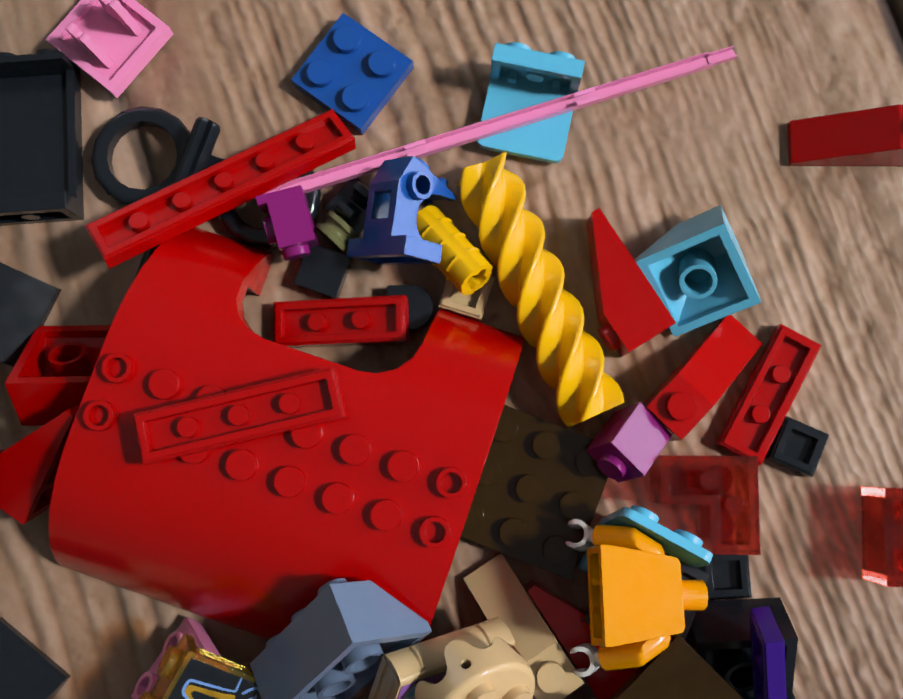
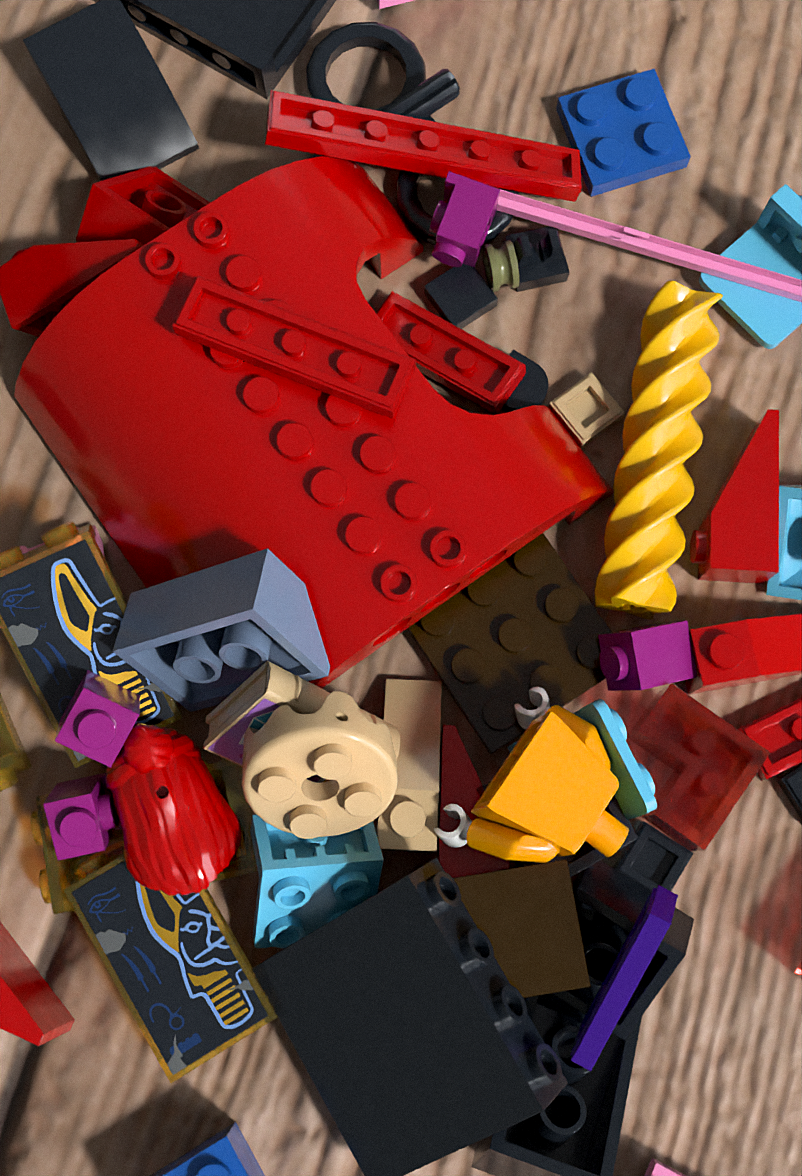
camera: 30 degrees right, 5 degrees down
blue tile [347,156,456,265] -> none
yellow axle [417,205,493,295] -> none

